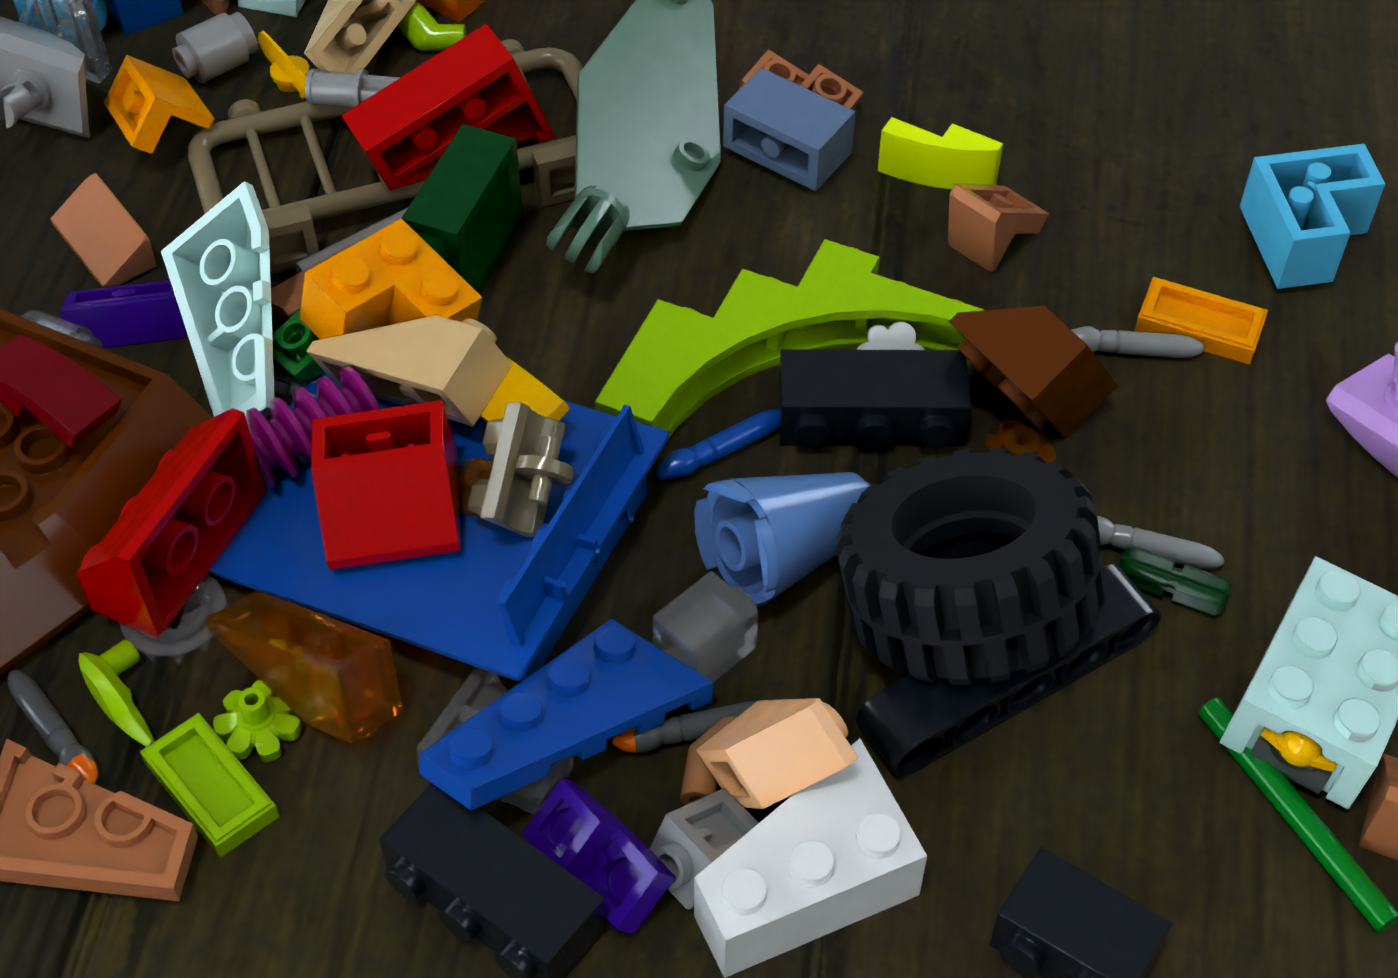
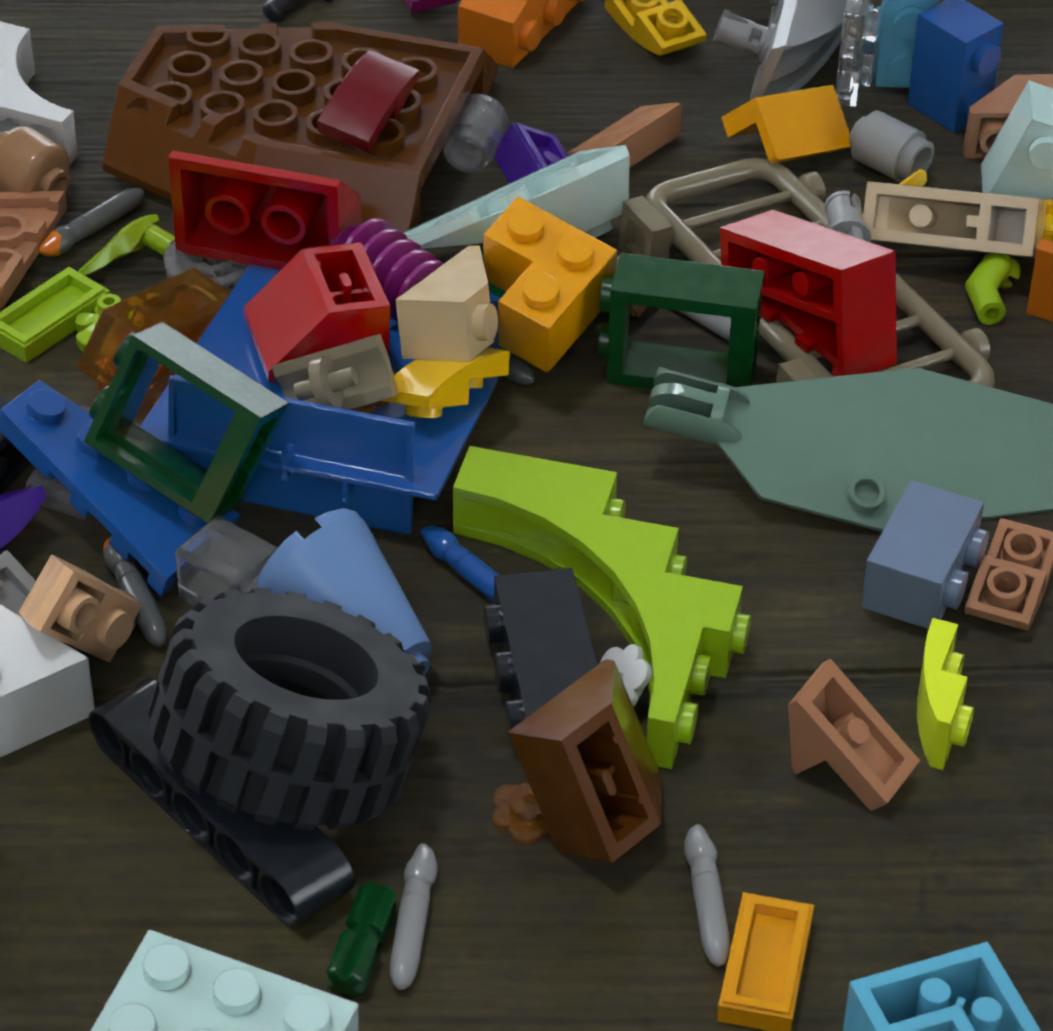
camera: 80 degrees right, 10 degrees down
none -> dark green window [84,322,288,524]

